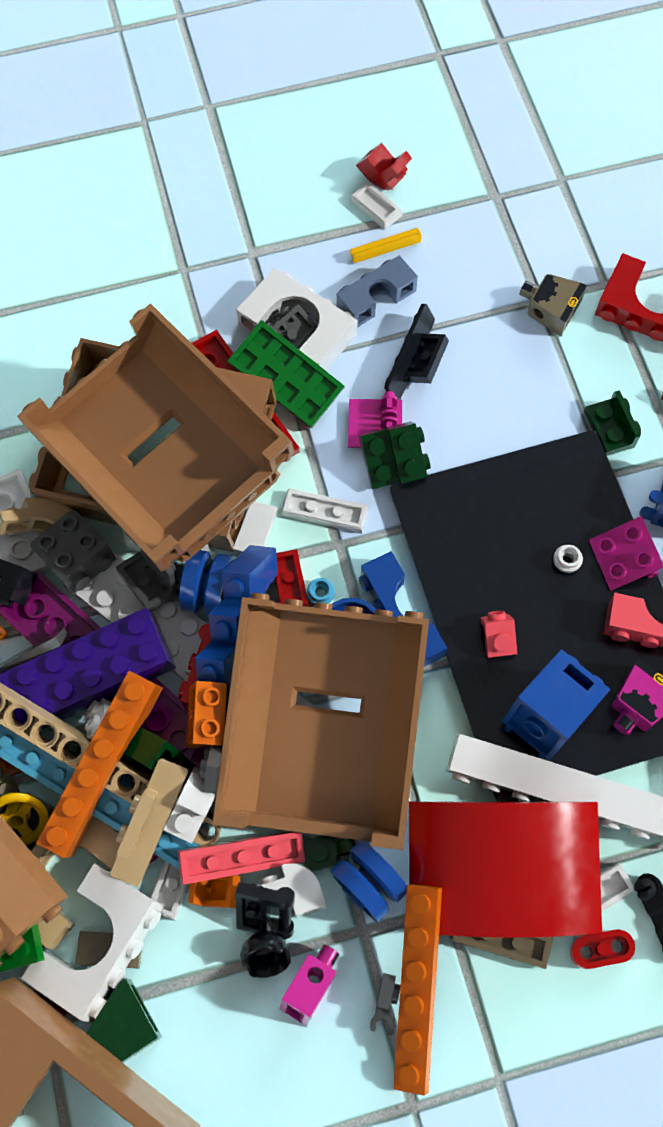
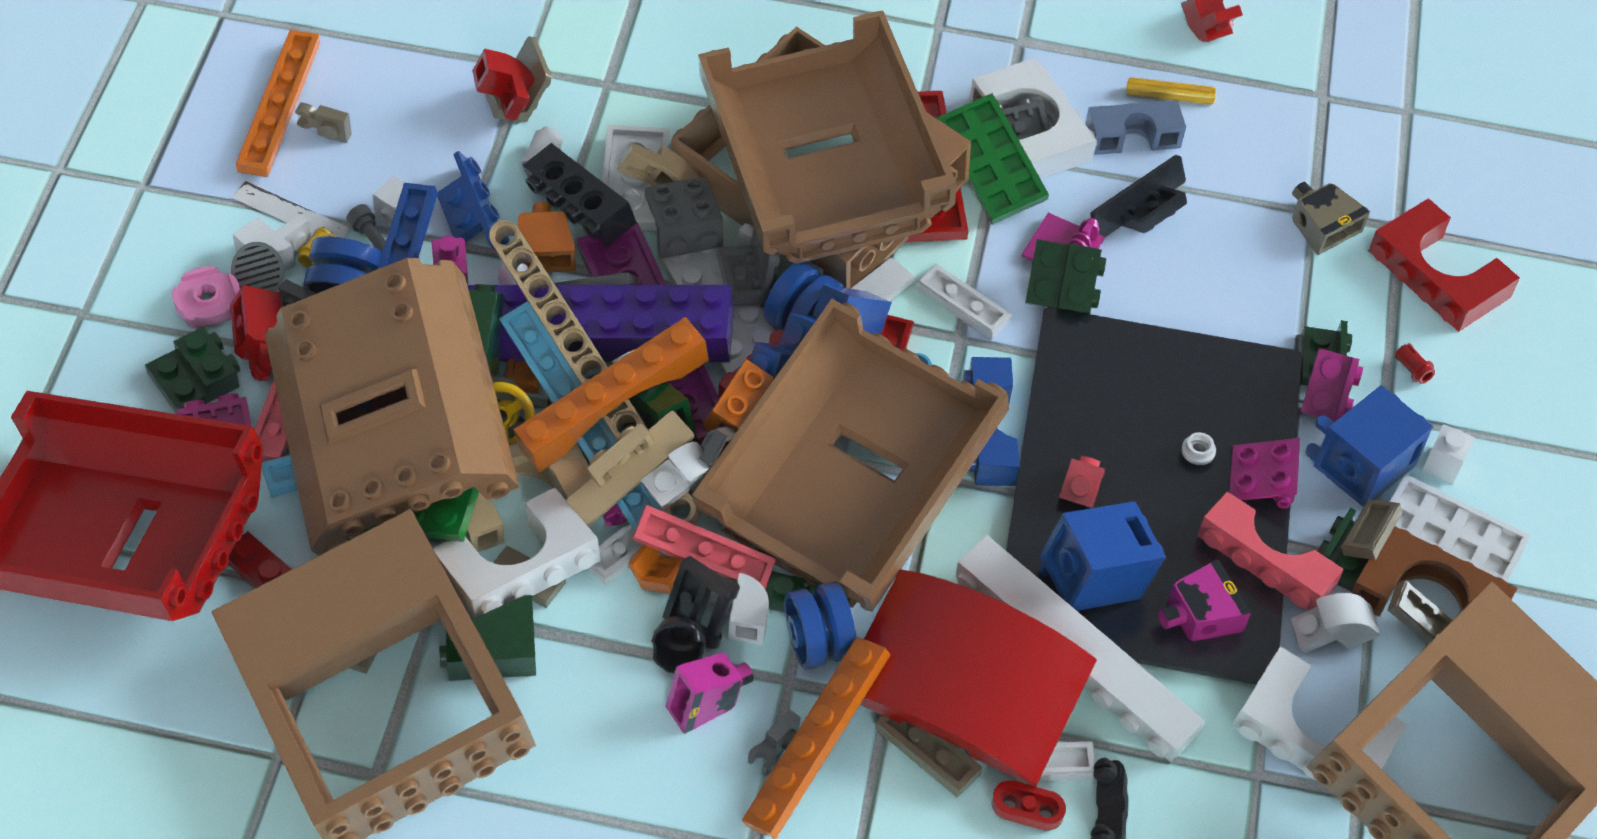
camera: 20 degrees right, 15 degrees down
white tile [350,182,403,230] -> none
none -> dark pink bracket [1300,348,1364,422]

